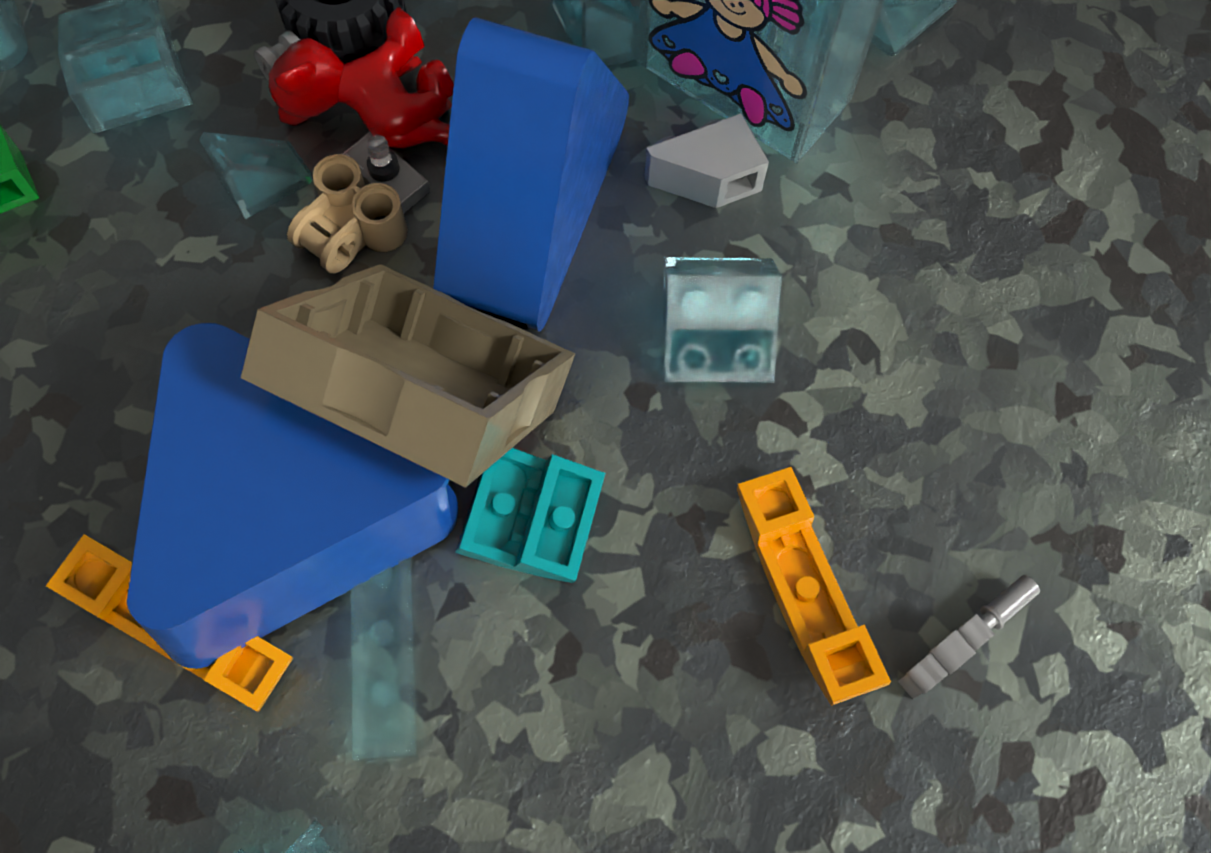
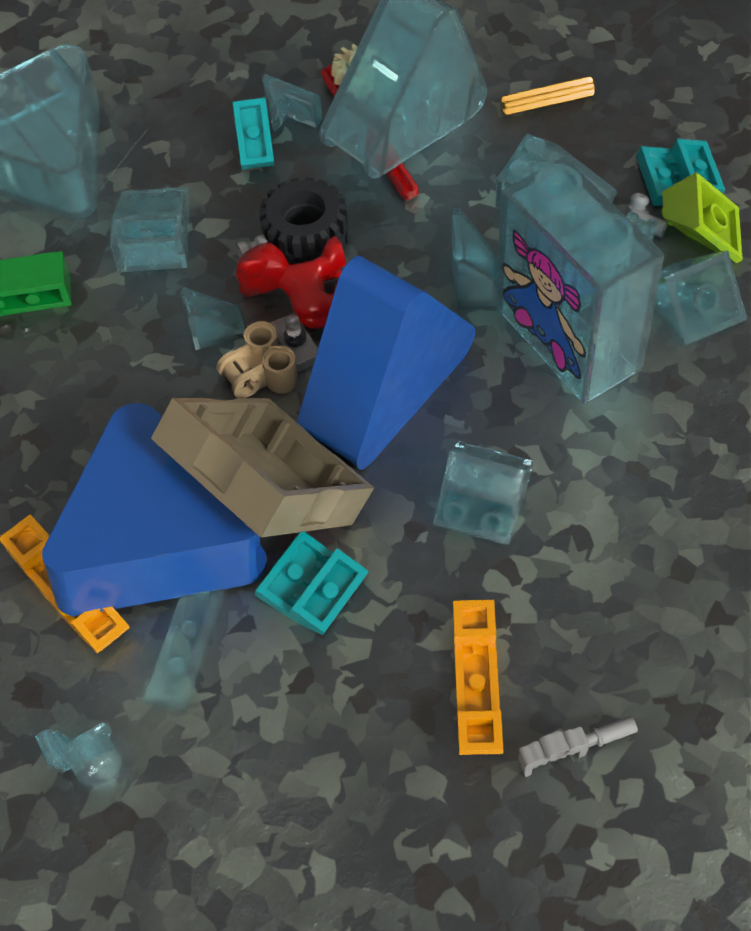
camera: 25 degrees right, 10 degrees down
light grey slope [644,113,769,208] -> none

